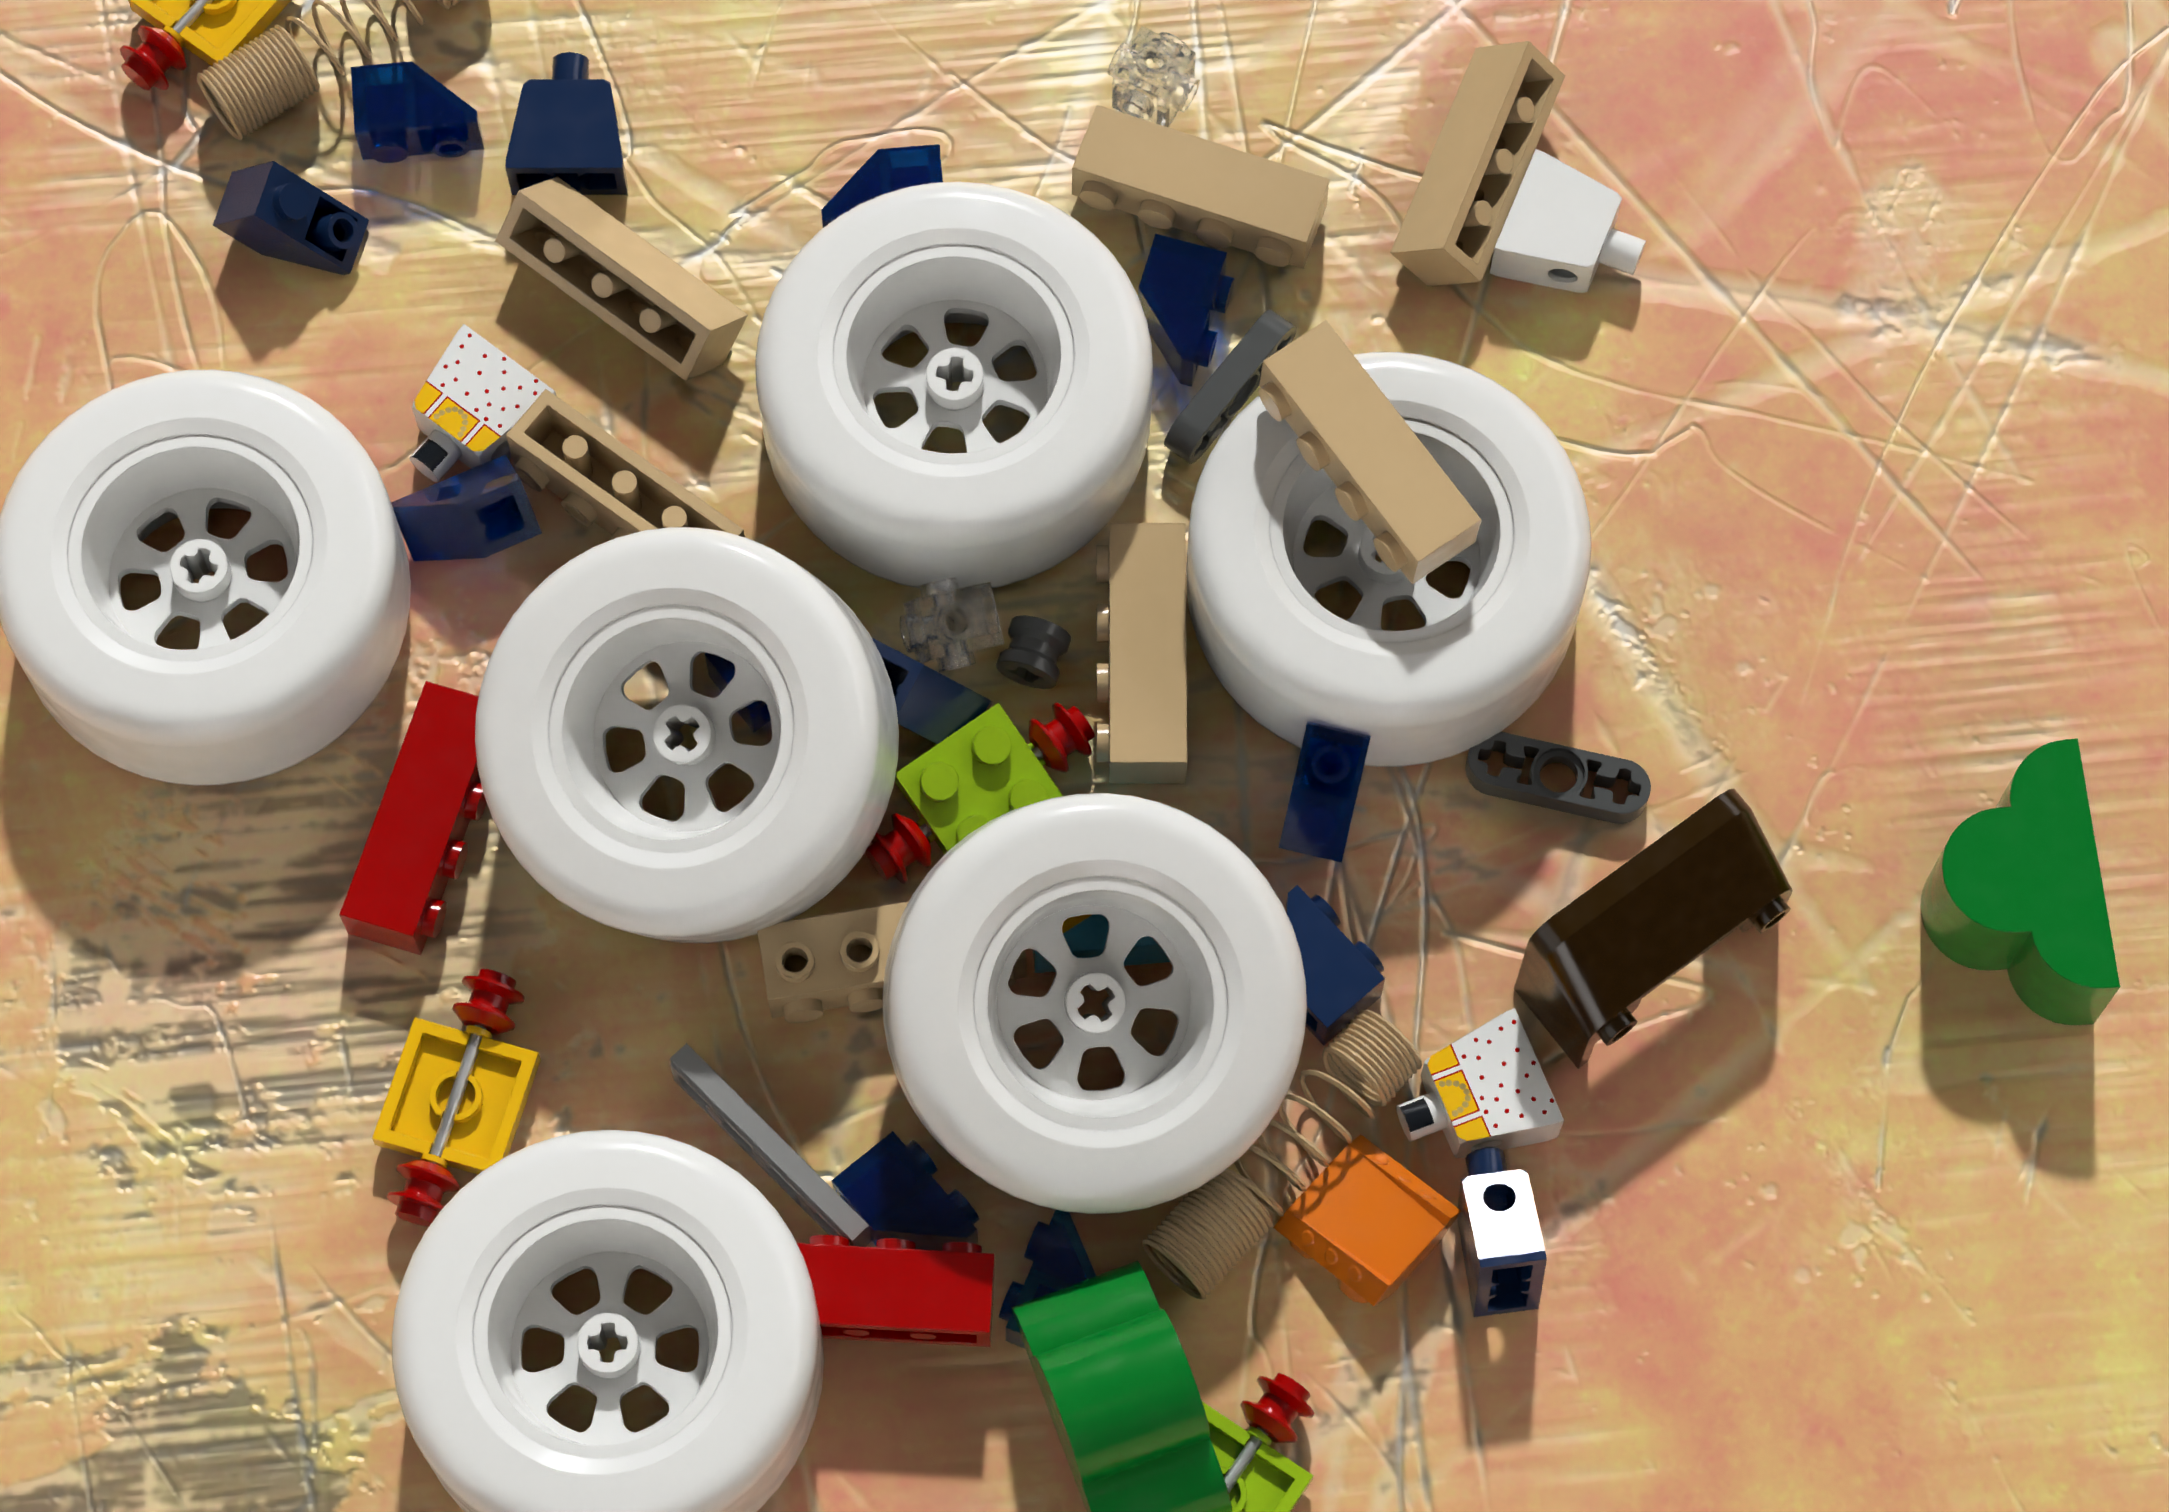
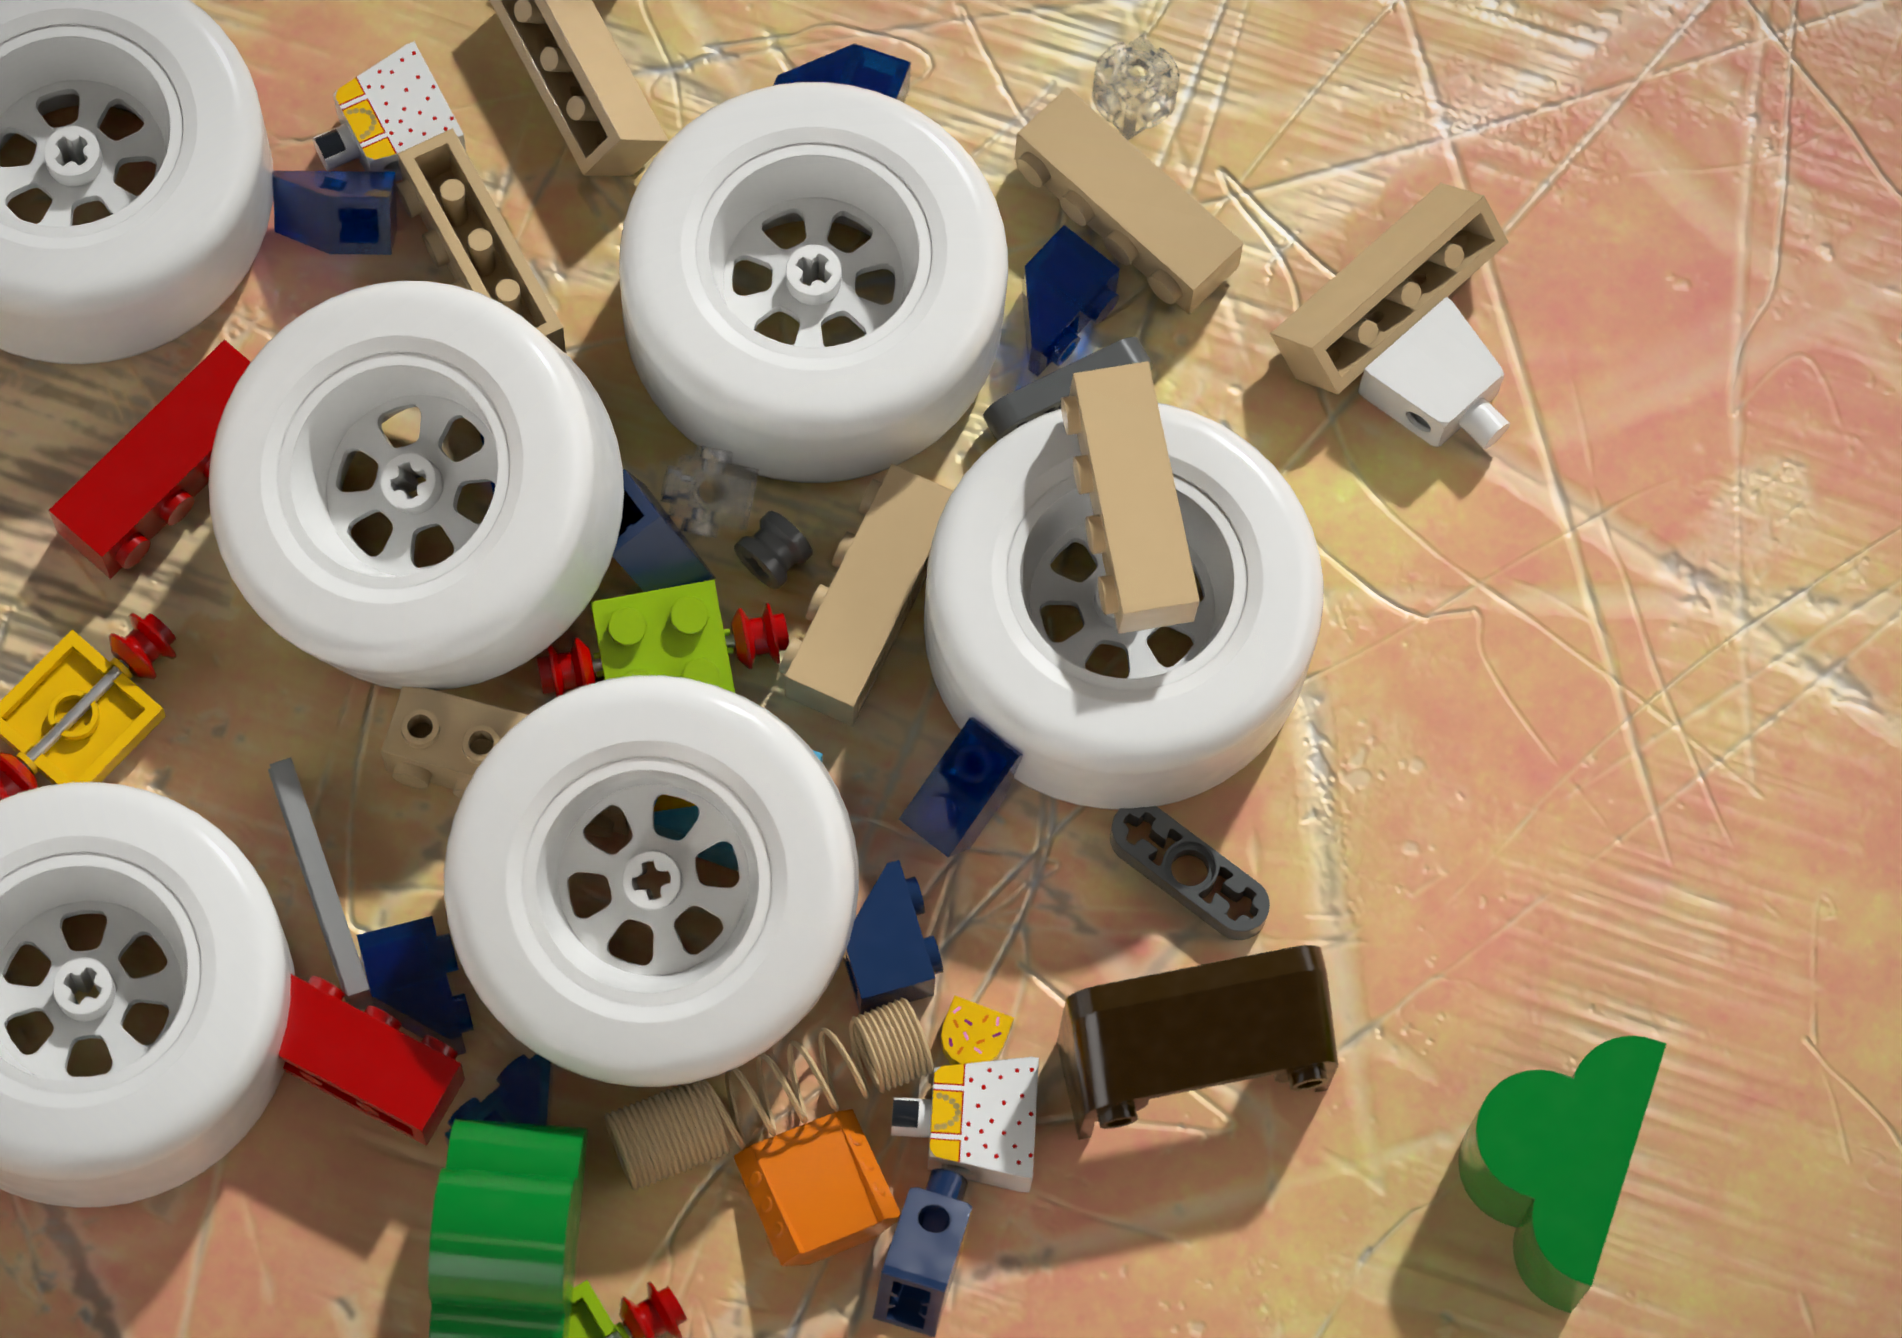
camera: 20 degrees right, 0 degrees up
none -> yellow tile [940,995,1014,1065]

